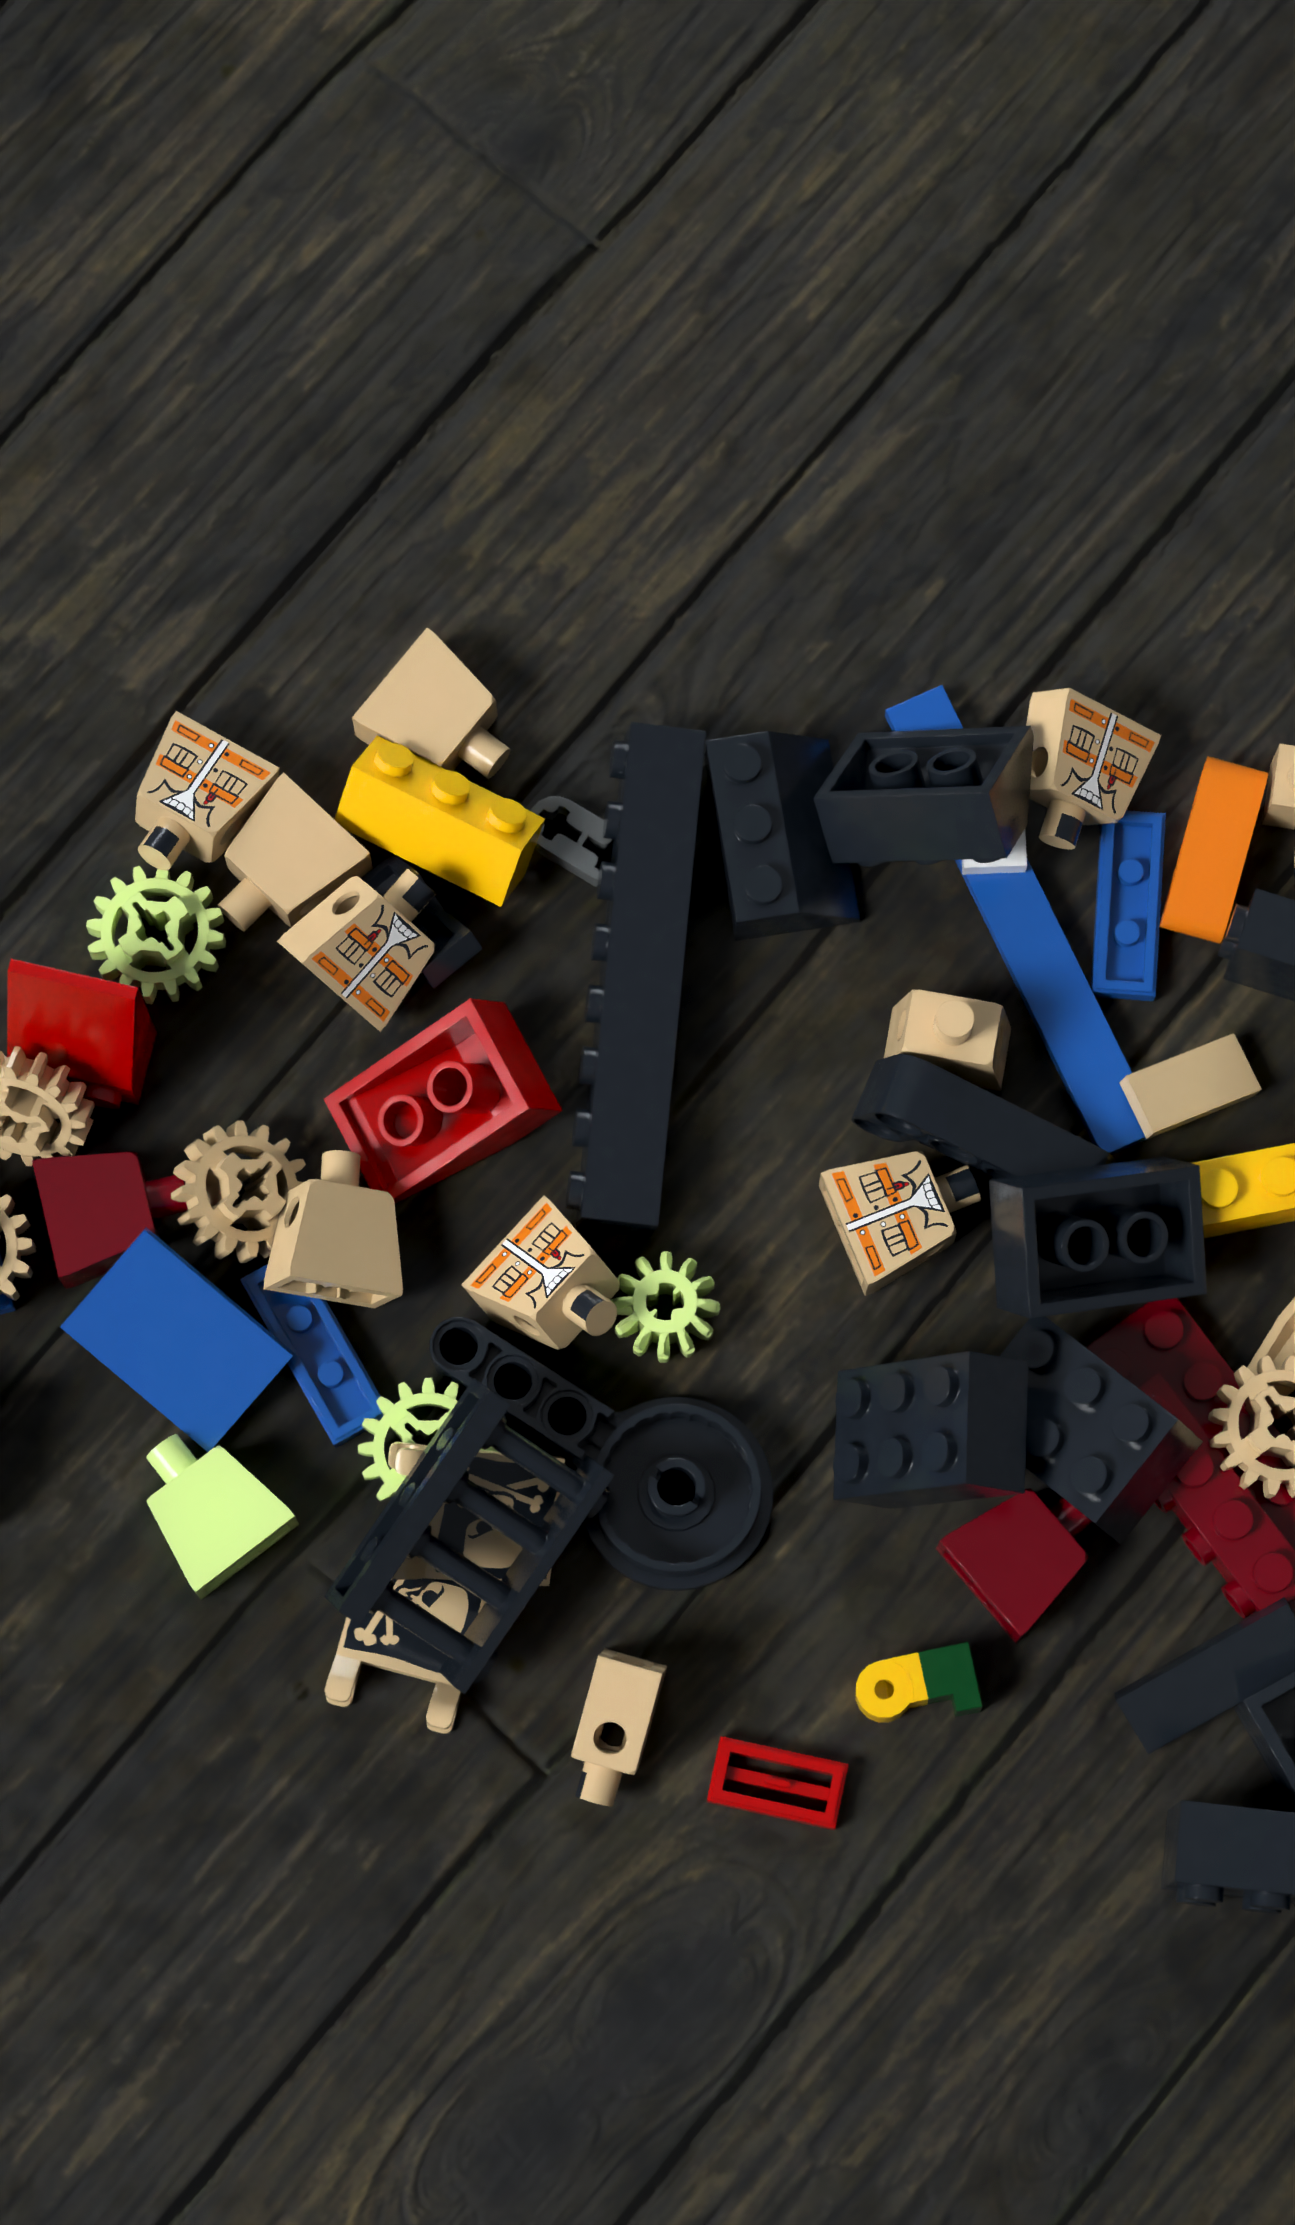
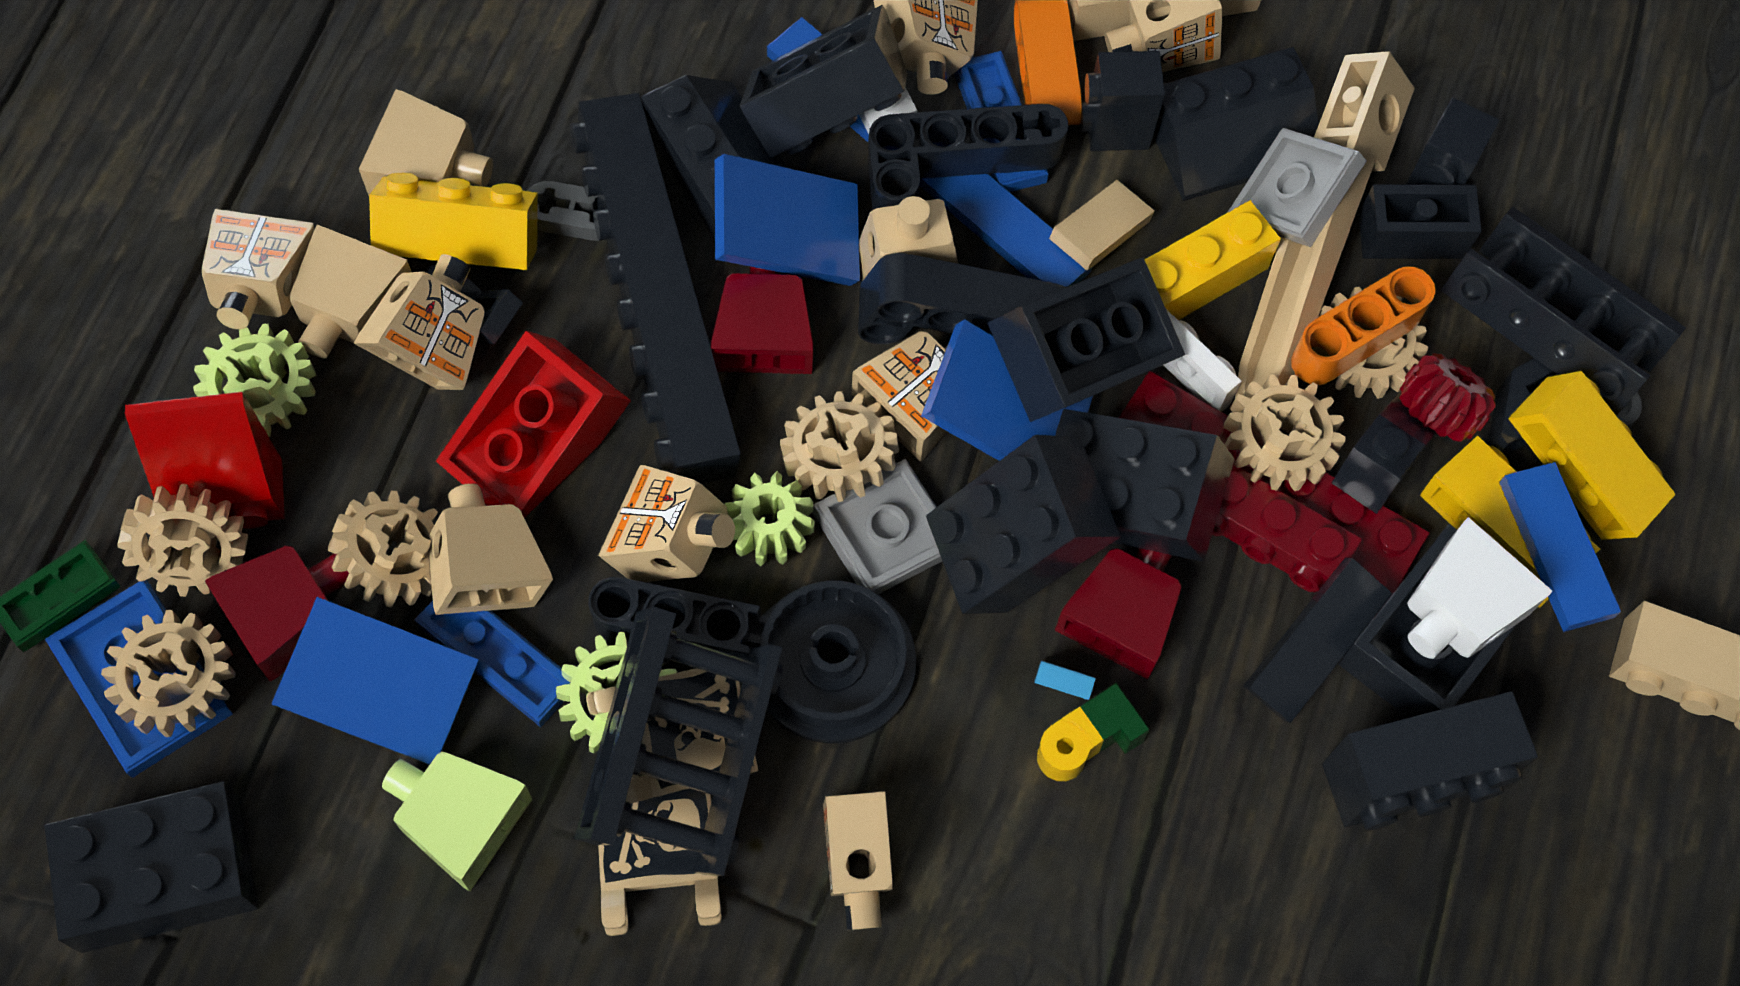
camera: 25 degrees left, 10 degrees down
red tile [706,1736,849,1830] -> none
none -> dark red torso [711,267,813,374]
none -> blue tile [715,154,860,286]
none -> tan gear [780,391,899,502]
none -> light grey tile [812,459,942,594]
none -> black beam [868,104,1068,210]
none -> blue tile [921,320,1093,461]
none -> dark azure tile [1034,660,1096,700]
none -> white plate [1163,309,1242,412]

